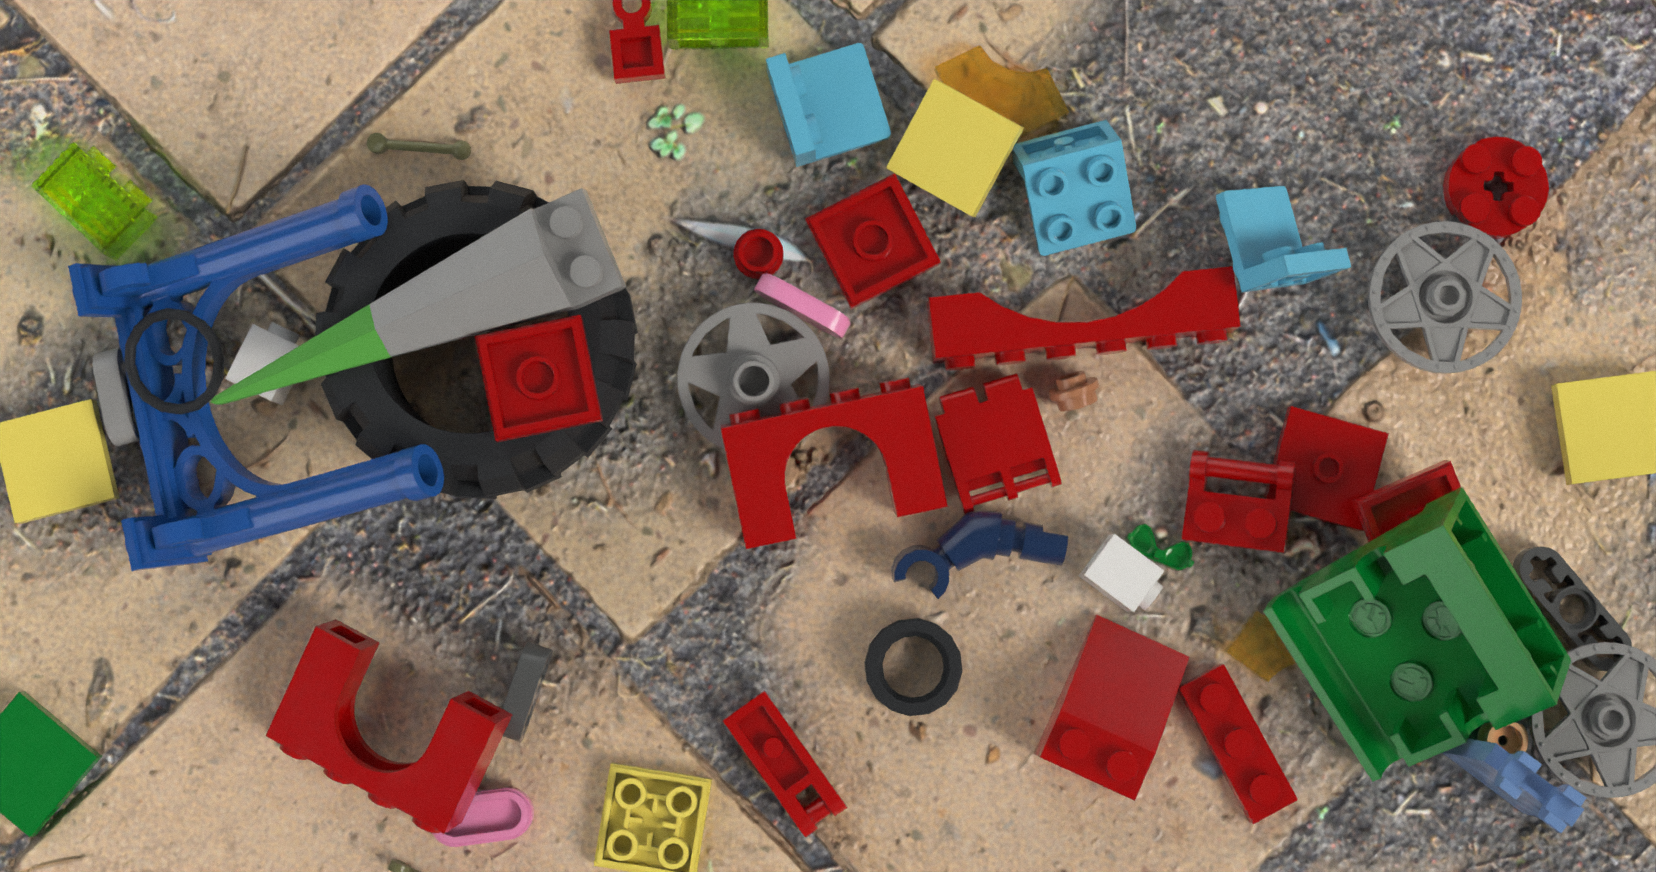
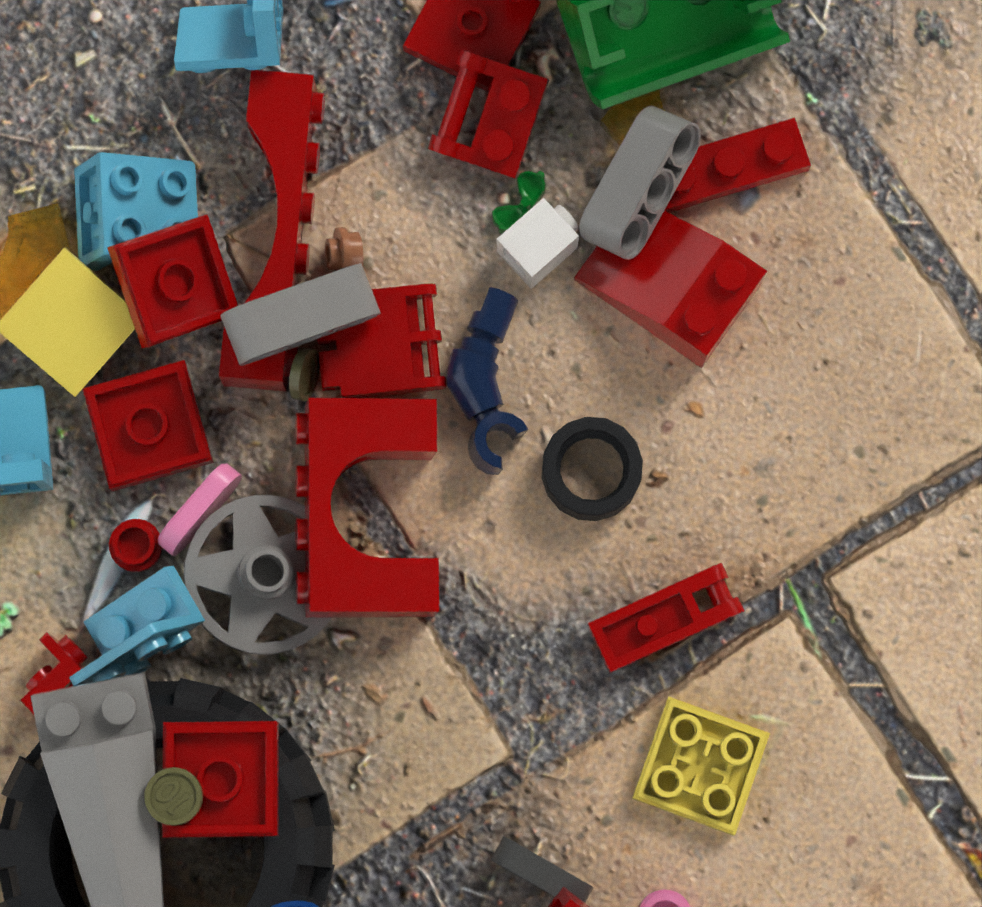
camera: 75 degrees left, 5 degrees down
none -> red bracket [20,632,88,715]
none -> medium azure bracket [69,565,205,686]
none -> red plate [107,214,238,348]
none -> olive piece [144,767,203,826]
none -> light grey beam [220,264,381,366]
none -> olive piece [289,347,320,401]
none -> light grey beam [579,106,701,260]

